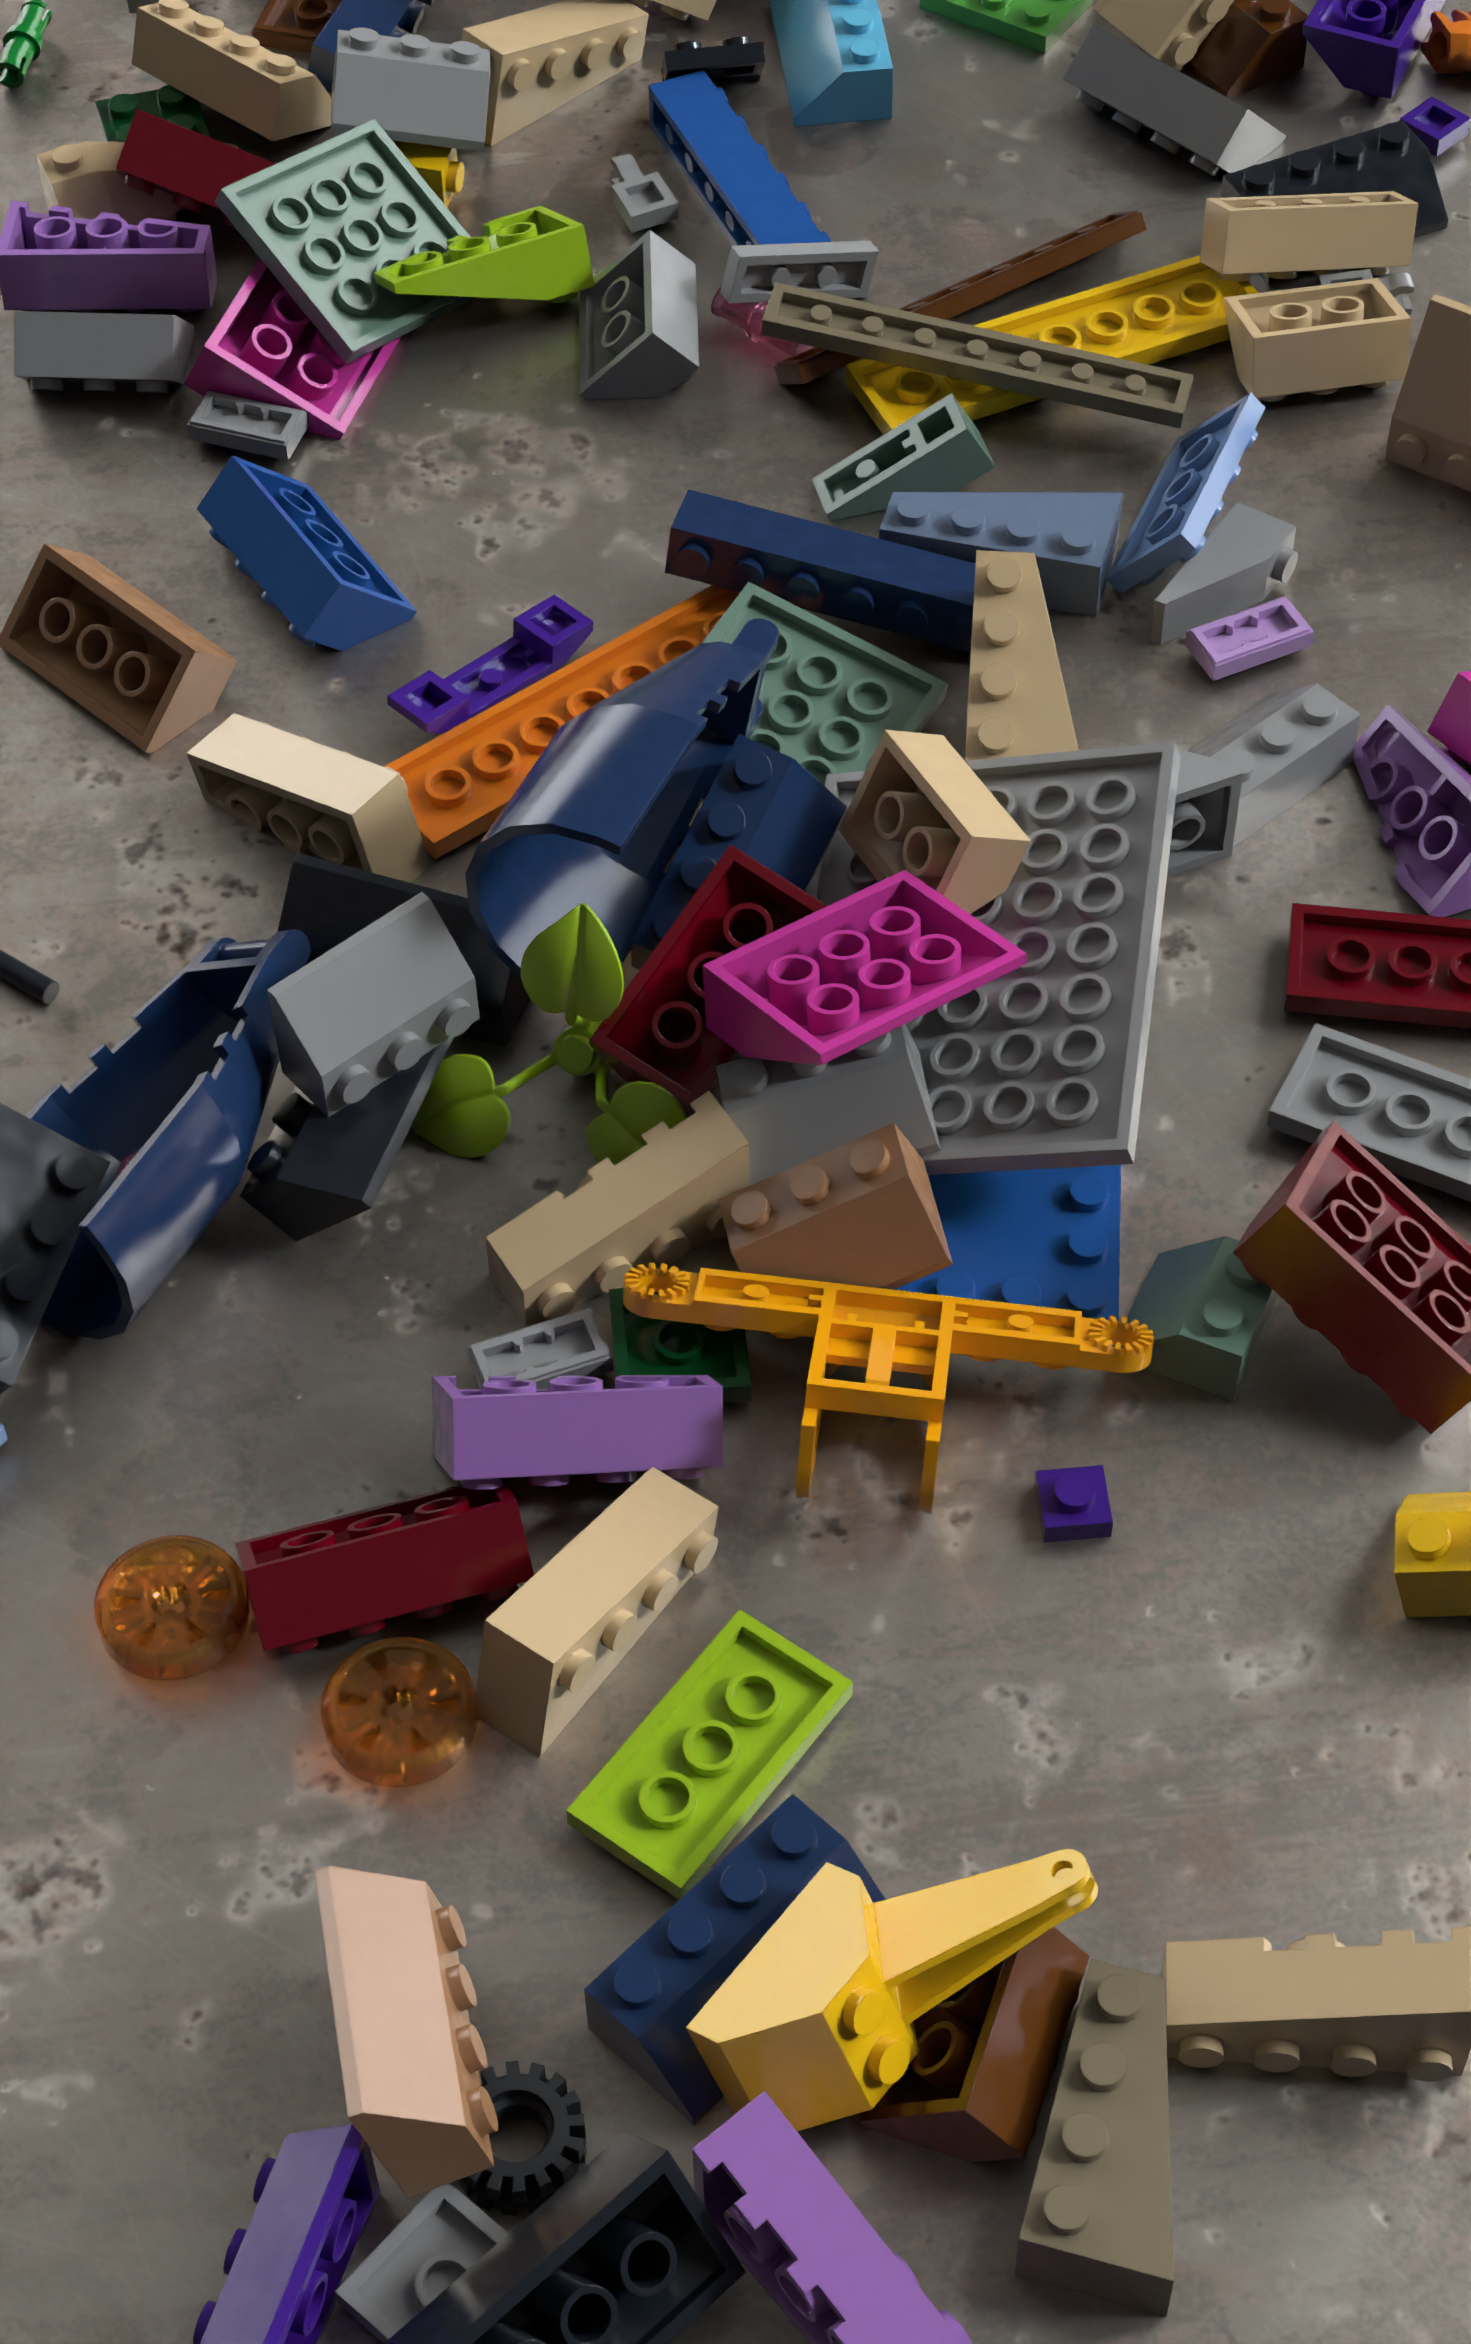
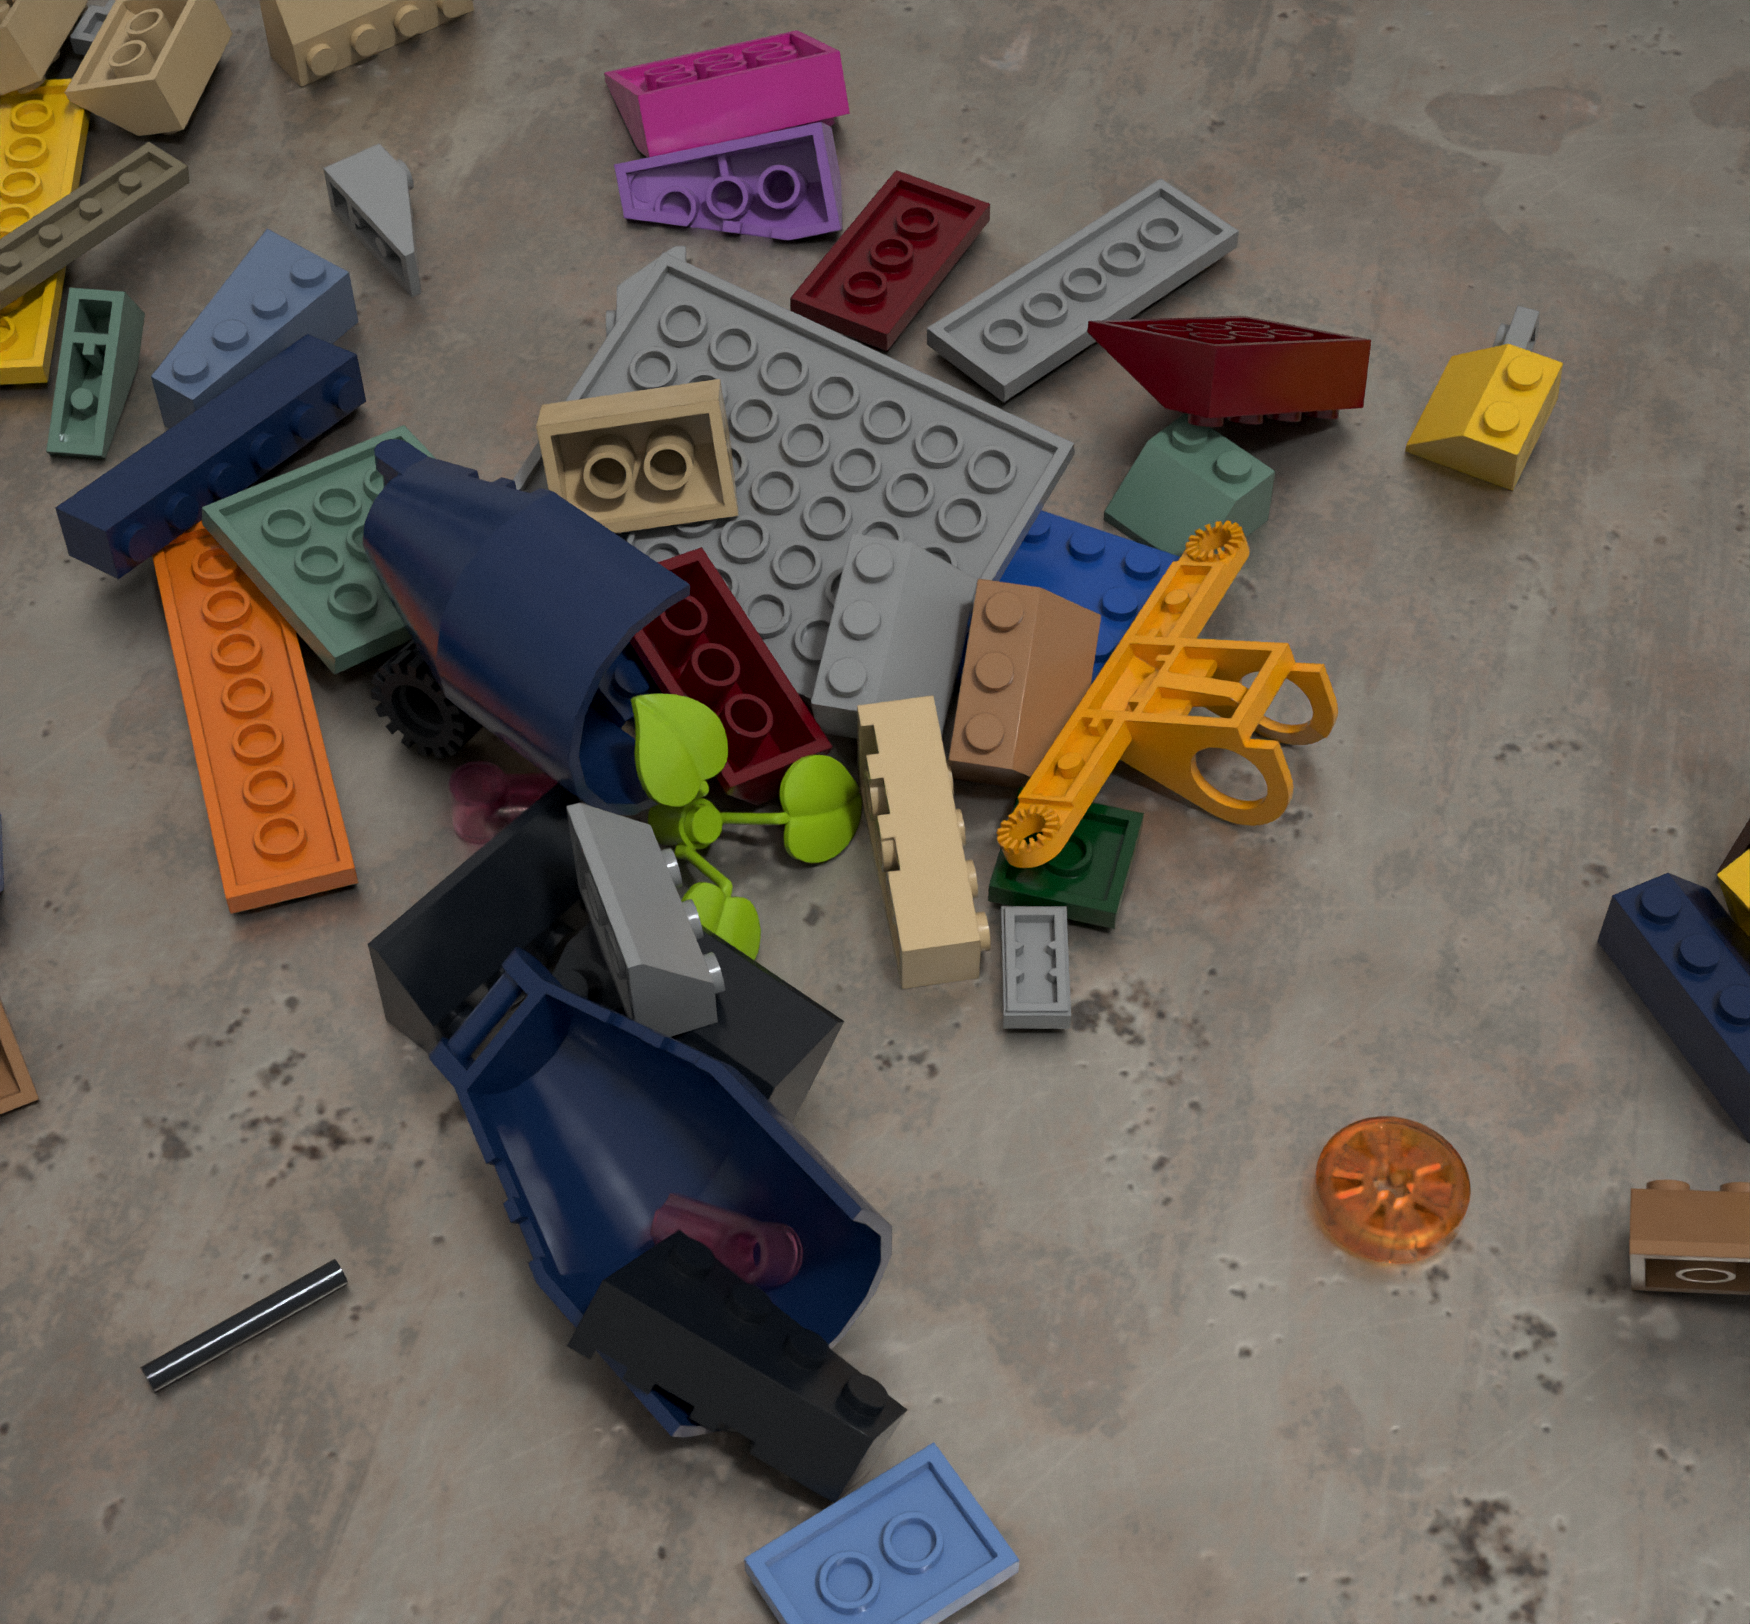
camera: 70 degrees left, 0 degrees up
clear orange wheel [94,1535,250,1681] -> none
tan wedge [186,713,431,883] -> none
dark red slope [235,1482,534,1655] -> none
dark purple slope [387,595,593,733] -> none
medium lavender wedge [432,1375,723,1490] -> none
tan wedge [473,1467,719,1757] -> none
lime plate [566,1609,853,1900] -> none
dark pink slope [702,870,1027,1065] -> none
tan wedge [965,550,1079,761] -> none
dark purple plate [1034,1465,1113,1543] -> none
medium blue plate [1106,393,1266,594] -> none
lavender plate [1185,596,1314,681] -> none
light grey slope [1187,683,1361,847] -> none

